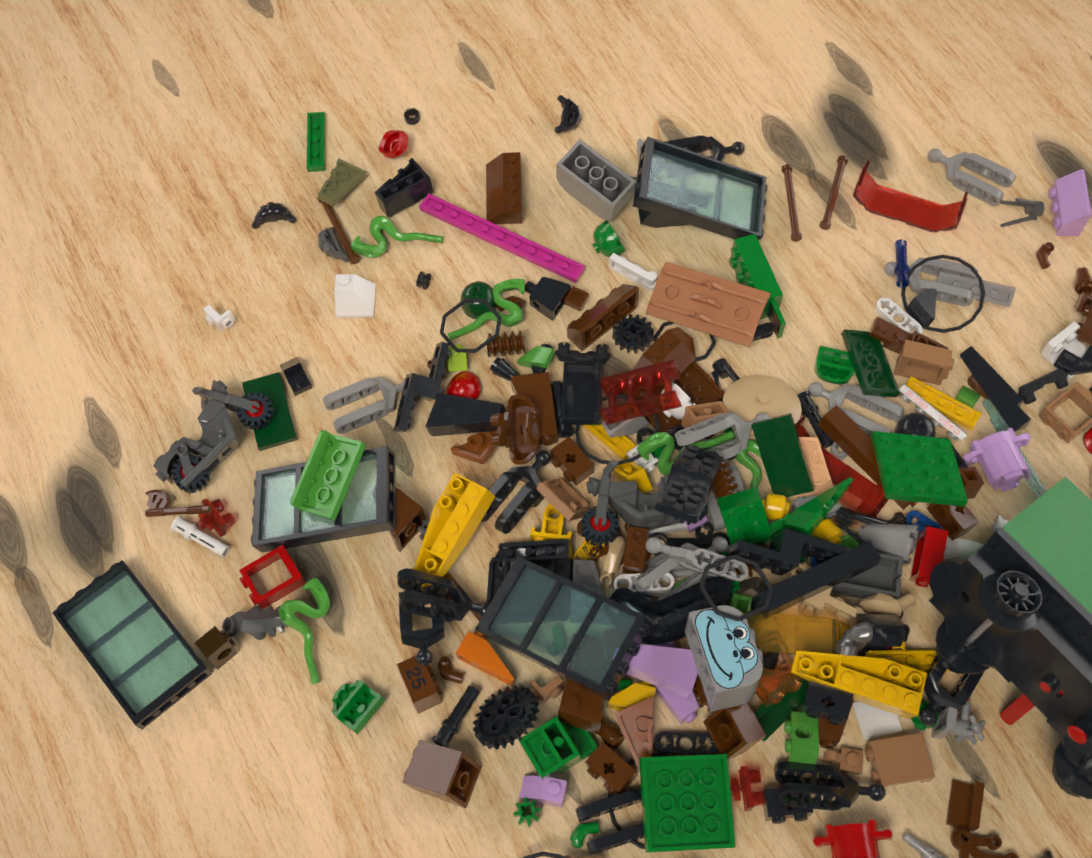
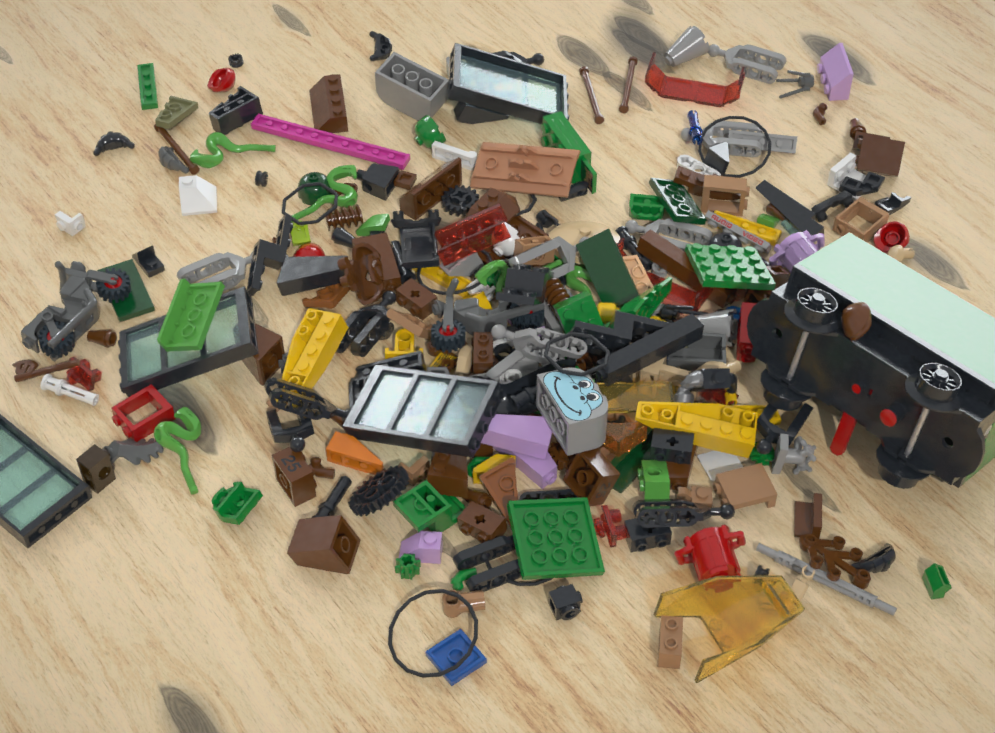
camera: 10 degrees left, 15 degrees down
none -> reddish brown cone [87,329,117,348]
none -> light grey cone [664,26,710,67]
none -> reddish brown hat [841,302,872,341]

